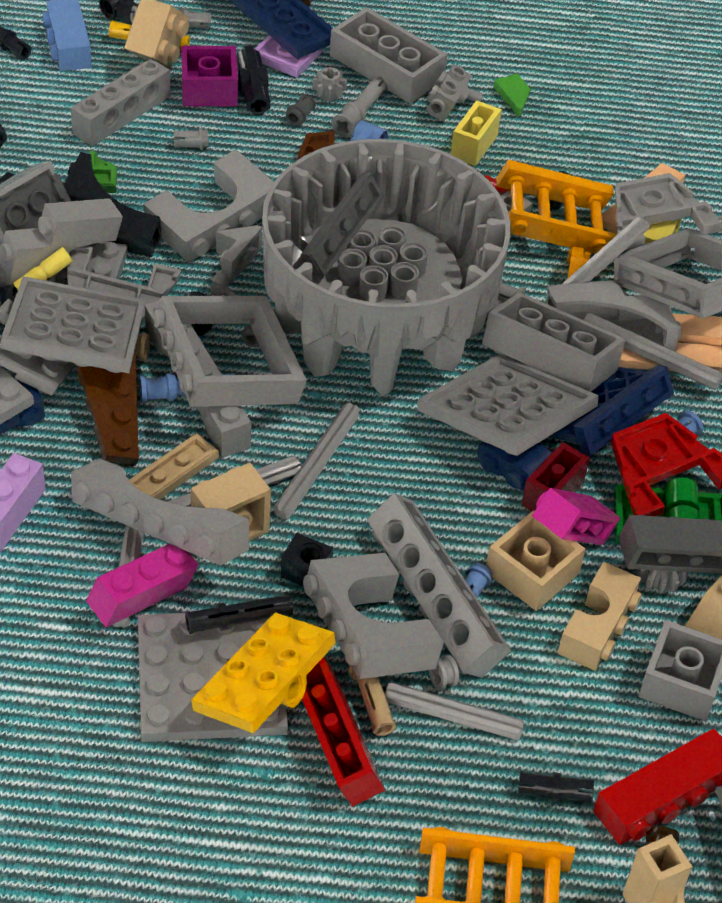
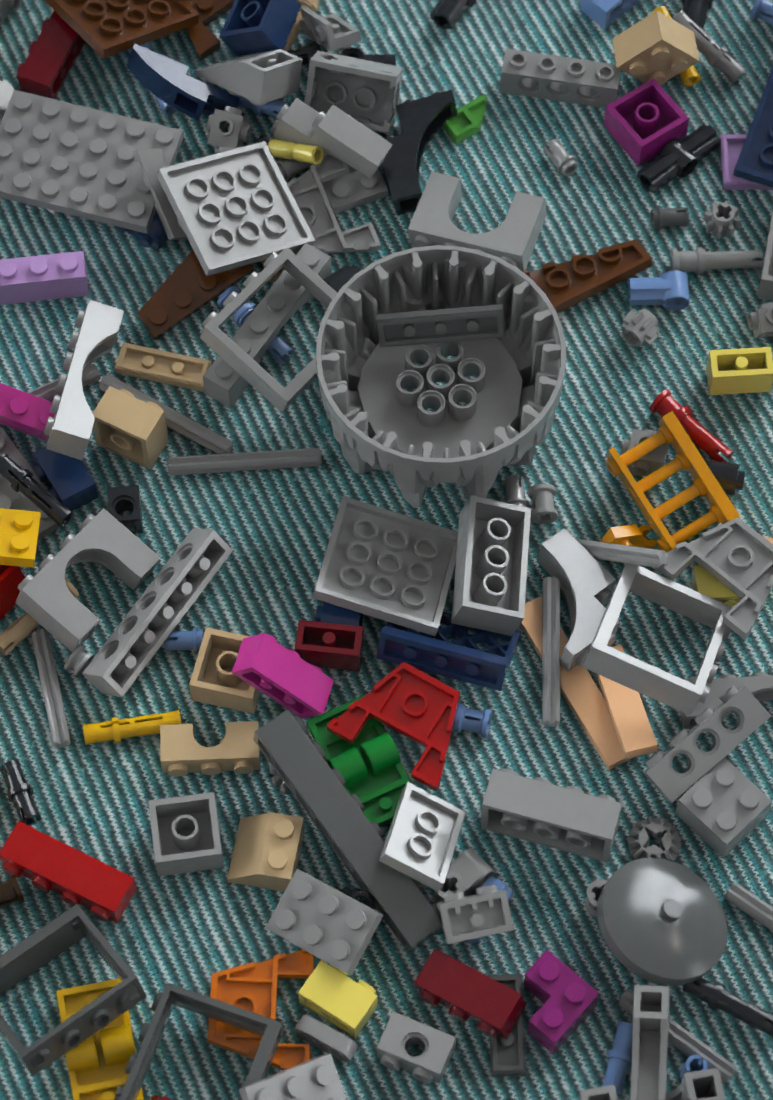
camera: 65 degrees right, 15 degrees up
none -> dark blue brick [32,446,98,511]
none -> yellow pin [82,710,182,745]

